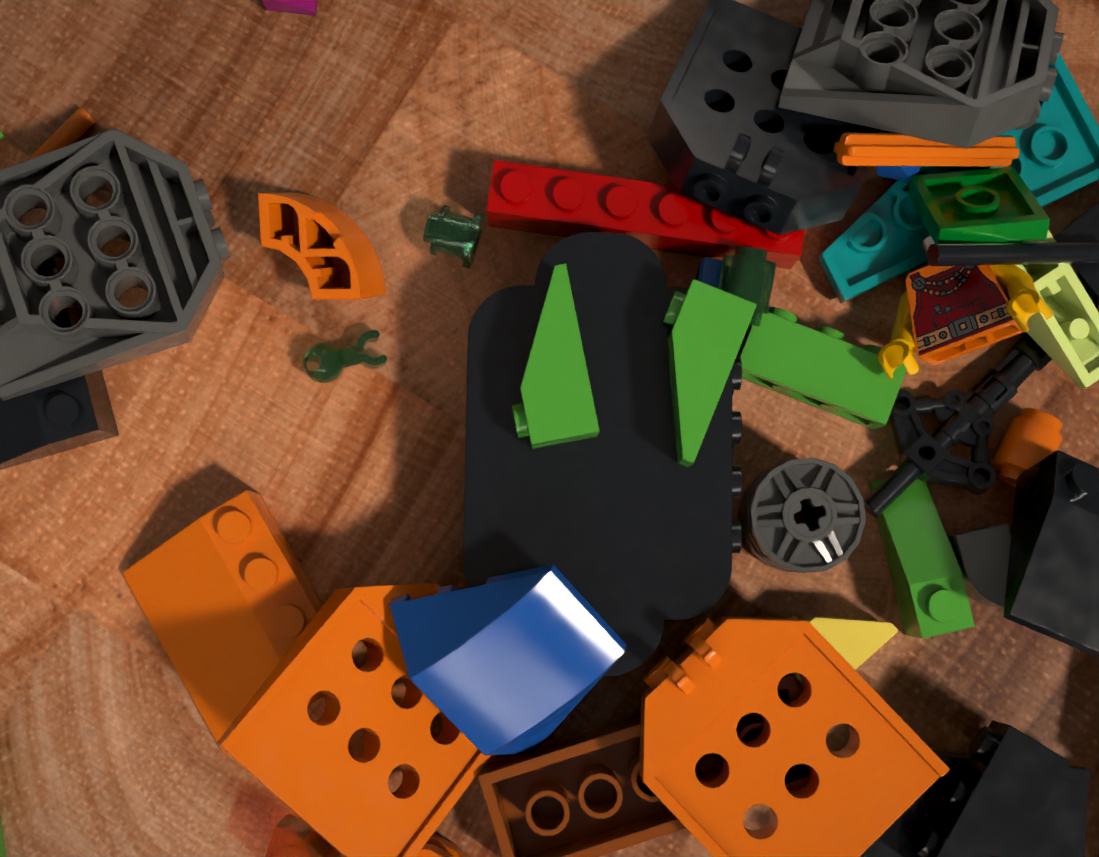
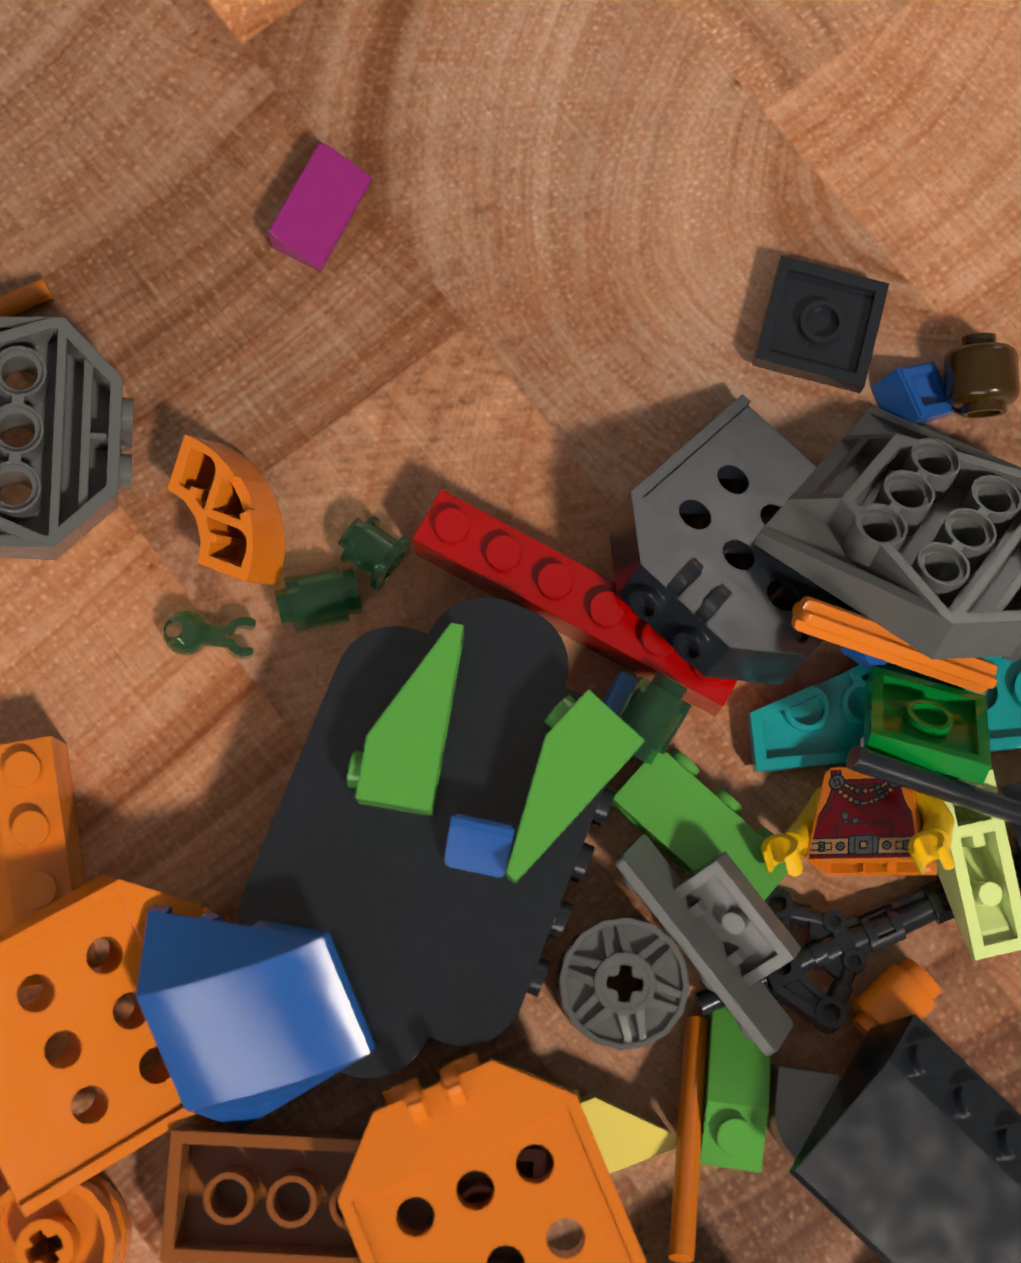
camera: 15 degrees right, 5 degrees down
none -> clear green brick [274,566,362,633]
none -> blue slope [444,814,515,877]
none -> dark grey bracket [615,834,801,1056]
none -> orange bar [668,1016,709,1263]

